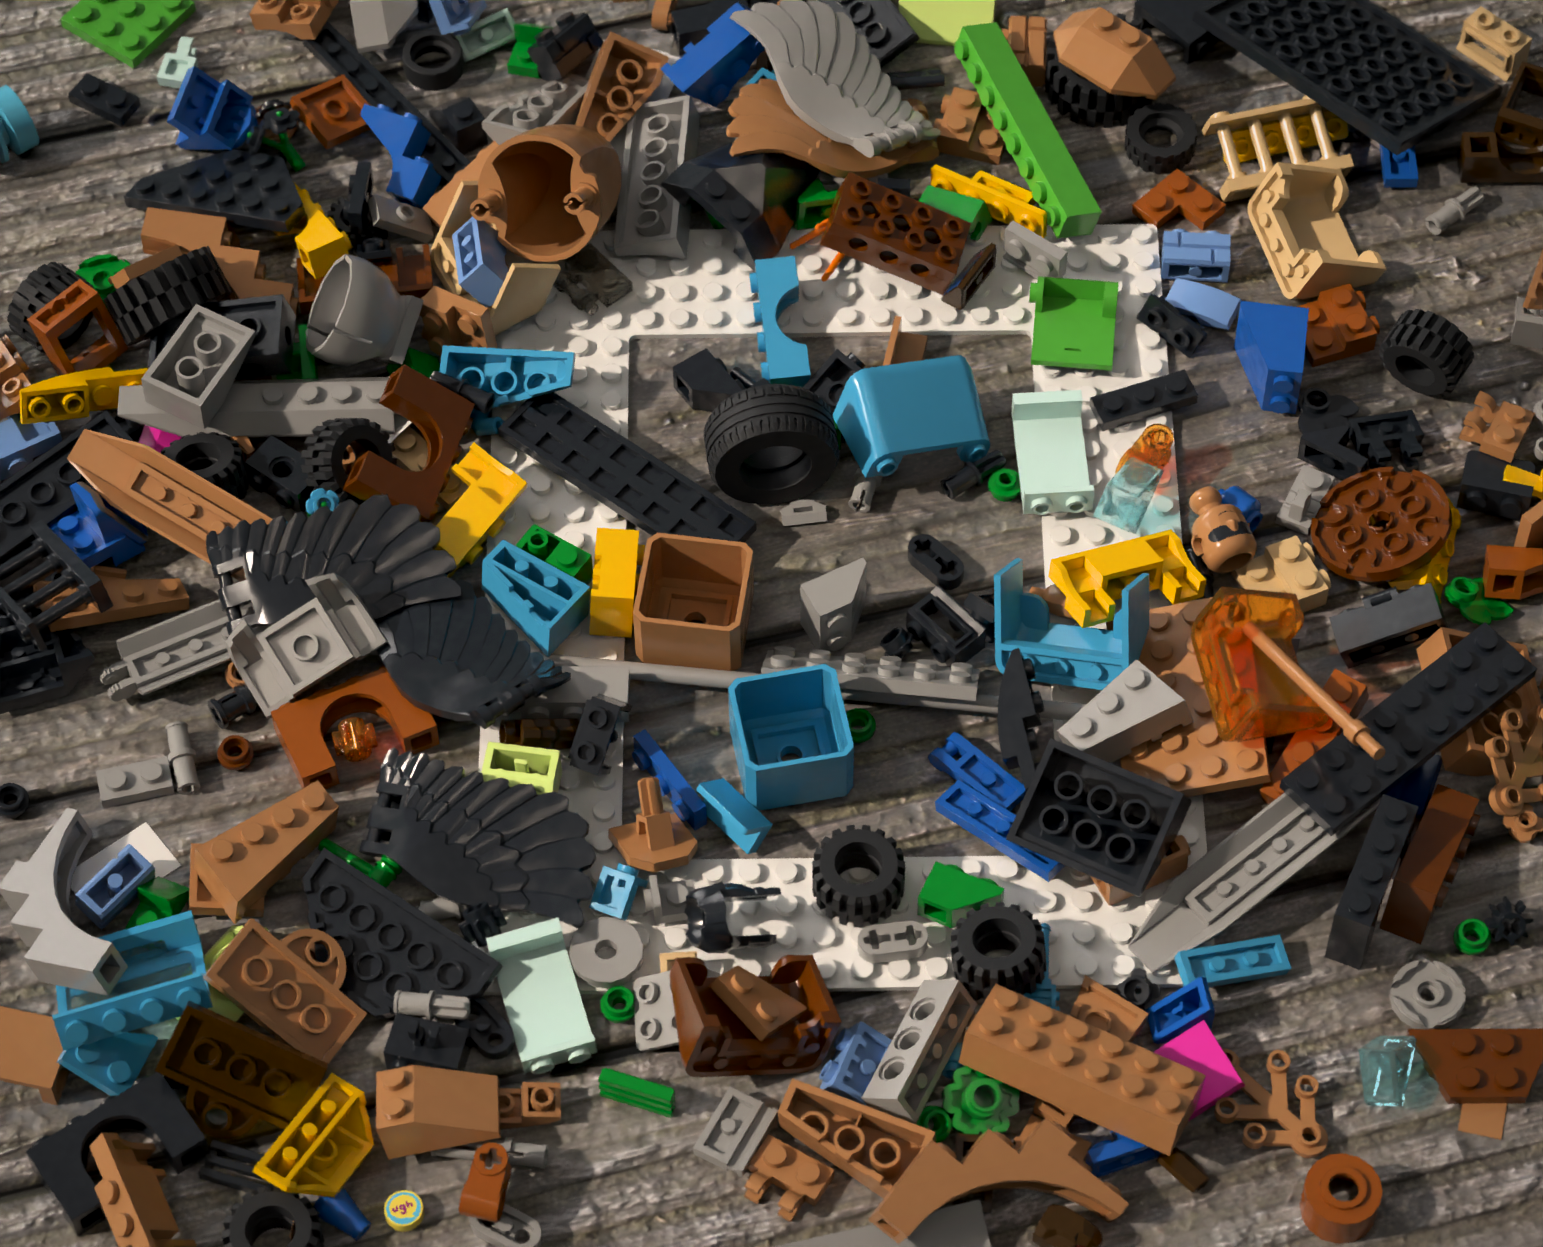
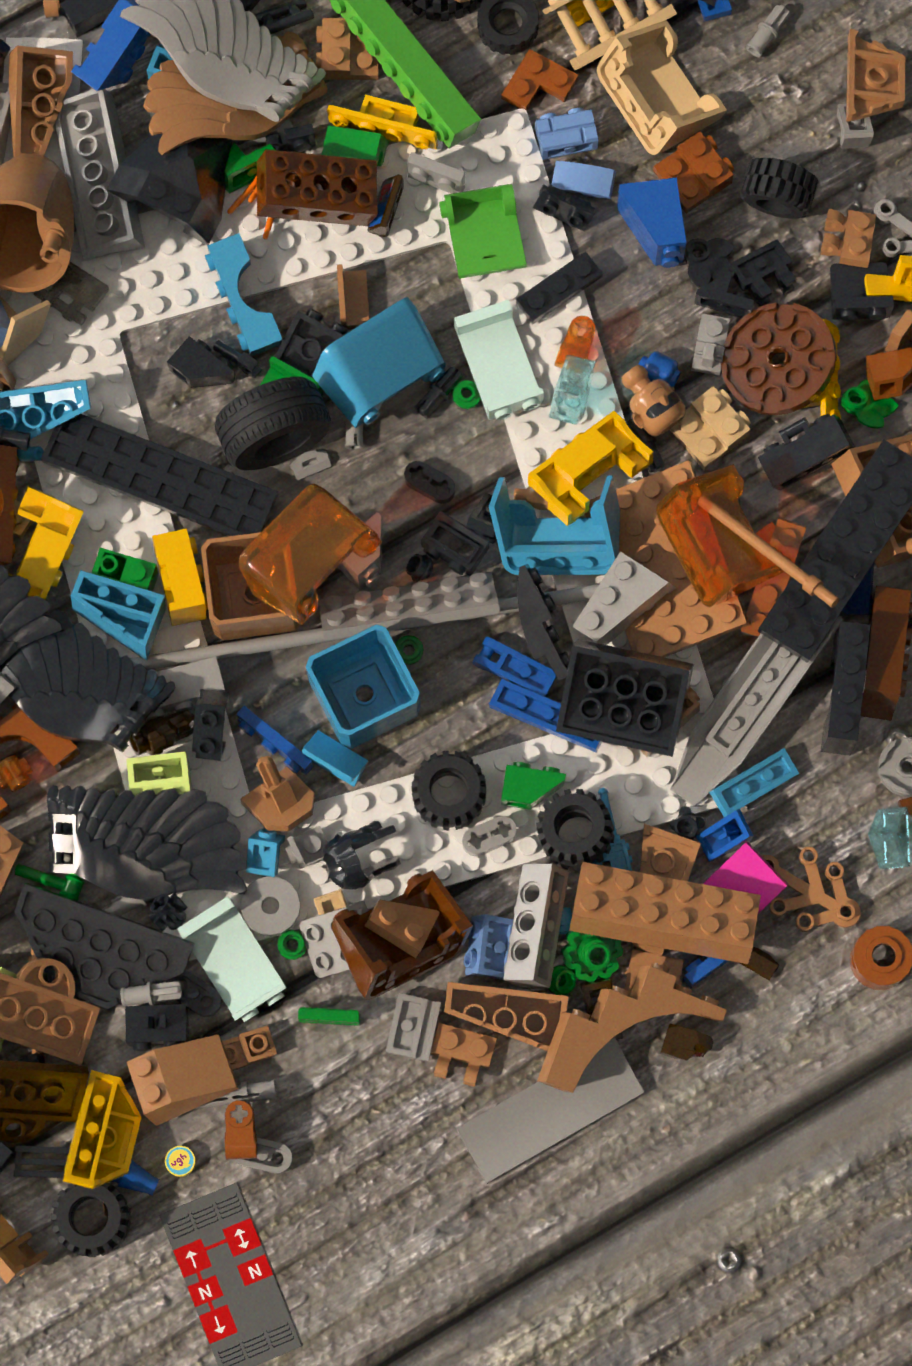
camera: 15 degrees left, 20 degrees up
none -> clear orange windscreen [239,484,381,625]

